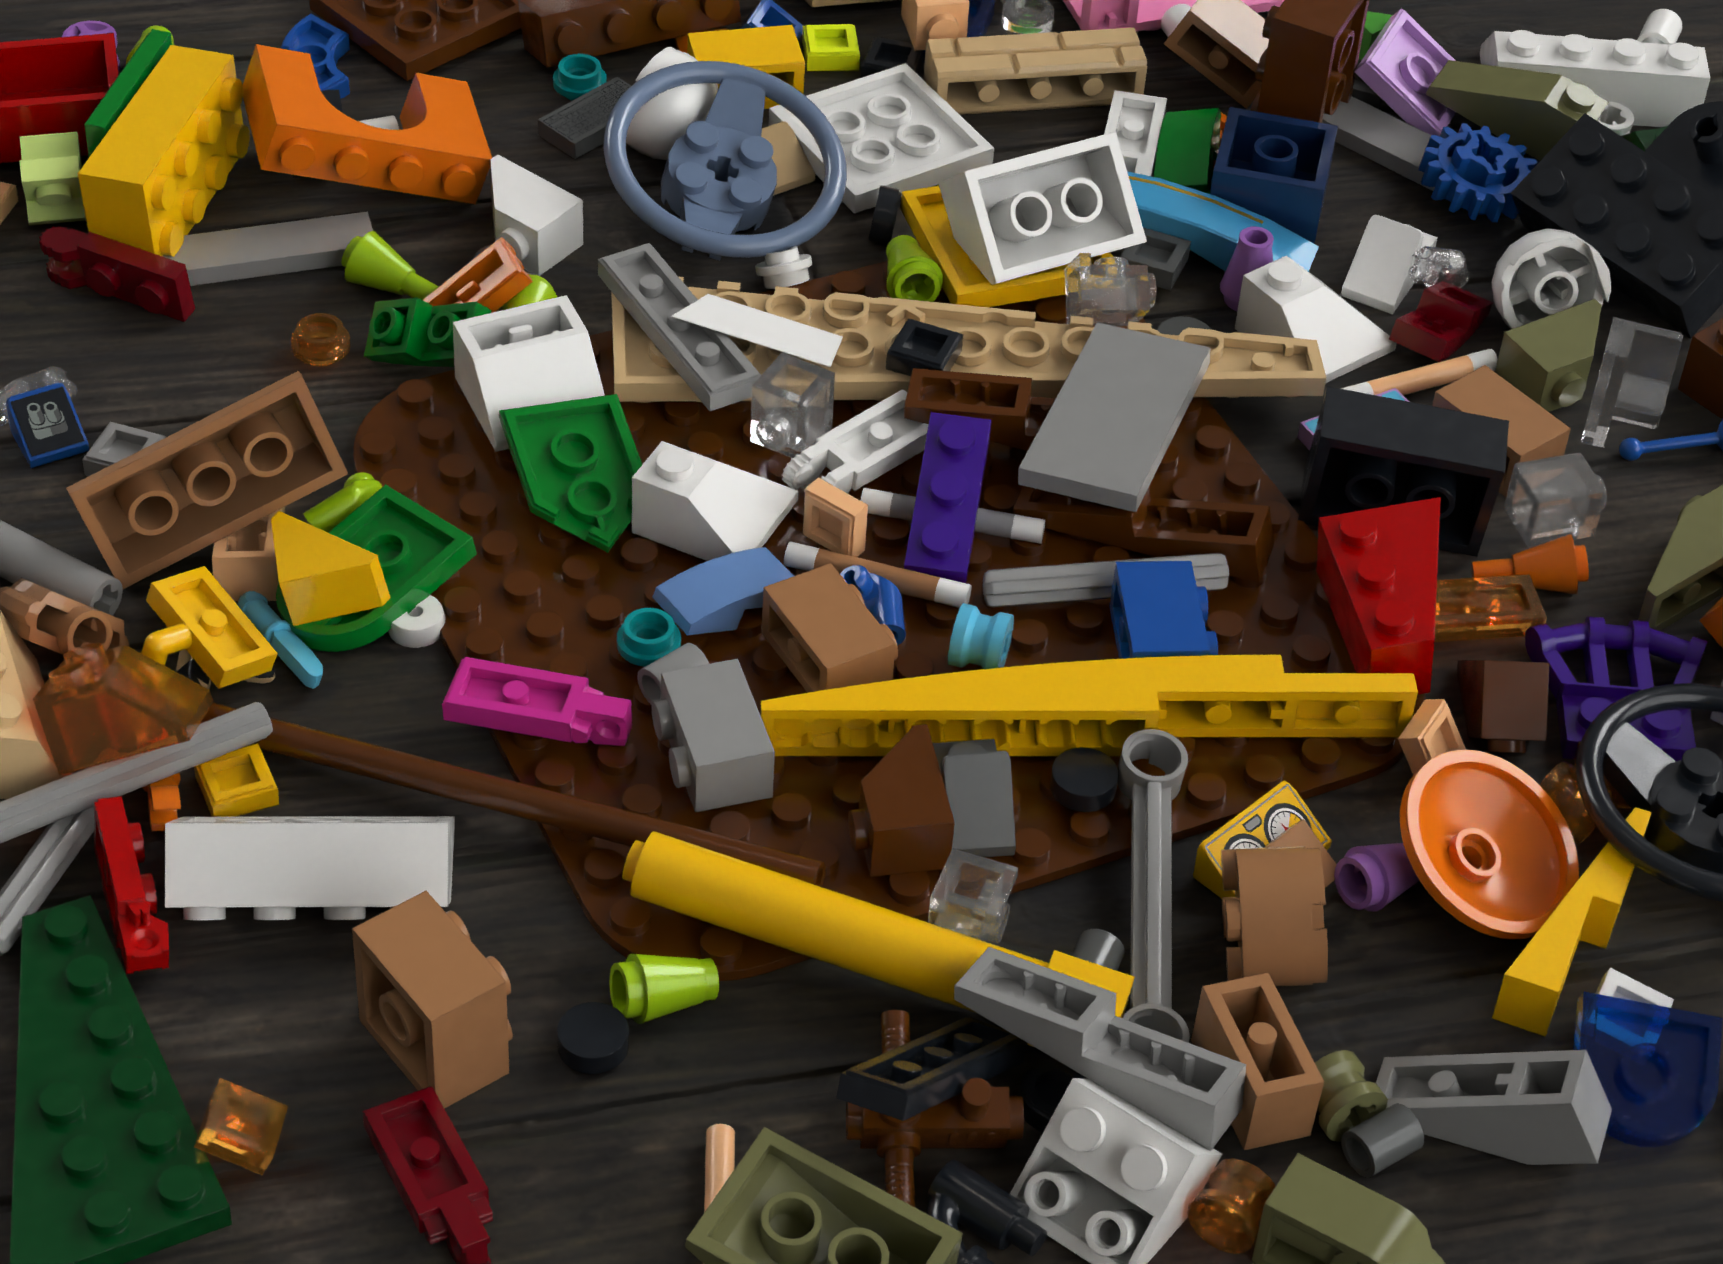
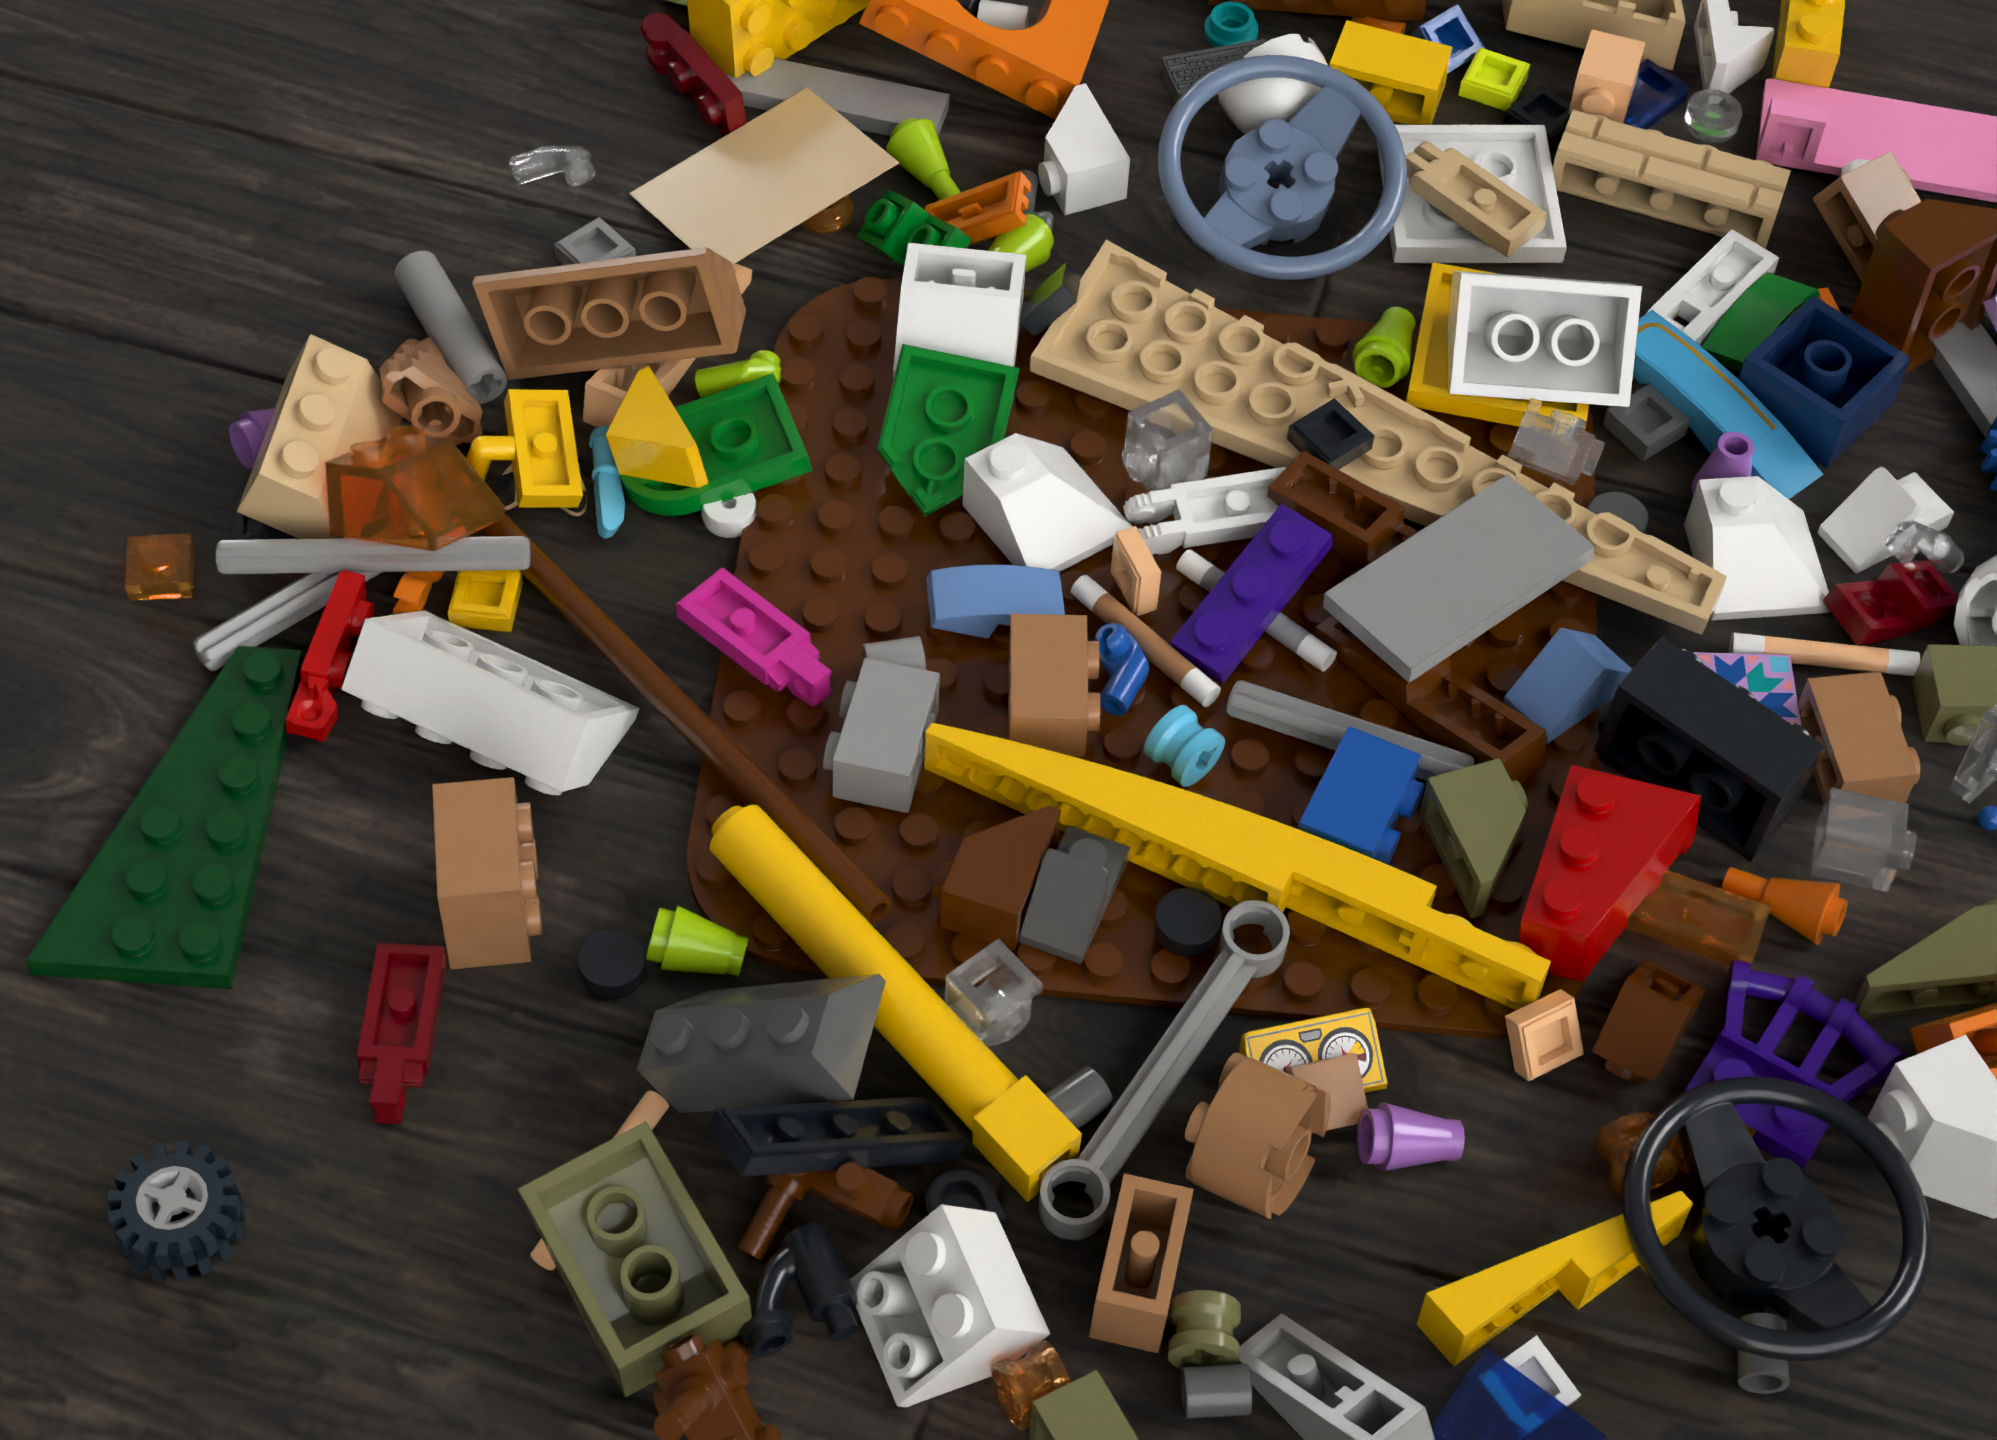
camera: 30 degrees right, 10 degrees up
slope [6,383,89,468] -> none
clear orange plate [194,1078,288,1176] -> none
light grey tile [598,243,763,411] -> none
teal plate [617,608,681,667] -> none
white sticker [671,294,843,367] -> none
white plate [755,246,813,289] -> none
tan slope [761,121,815,196] -> none
black tile [868,185,902,244] -> none
light grey slope [954,947,1246,1151] -> none
orange dish [1400,750,1579,939] -> none
none -> tan sticker [629,87,900,265]
none -> dark grey slope [637,974,886,1113]
none -> black tile [1019,262,1081,336]
none -> tan hinge [1405,141,1548,257]
none -> olive slope [1419,758,1528,919]
none -> medium blue slope [1503,627,1632,744]

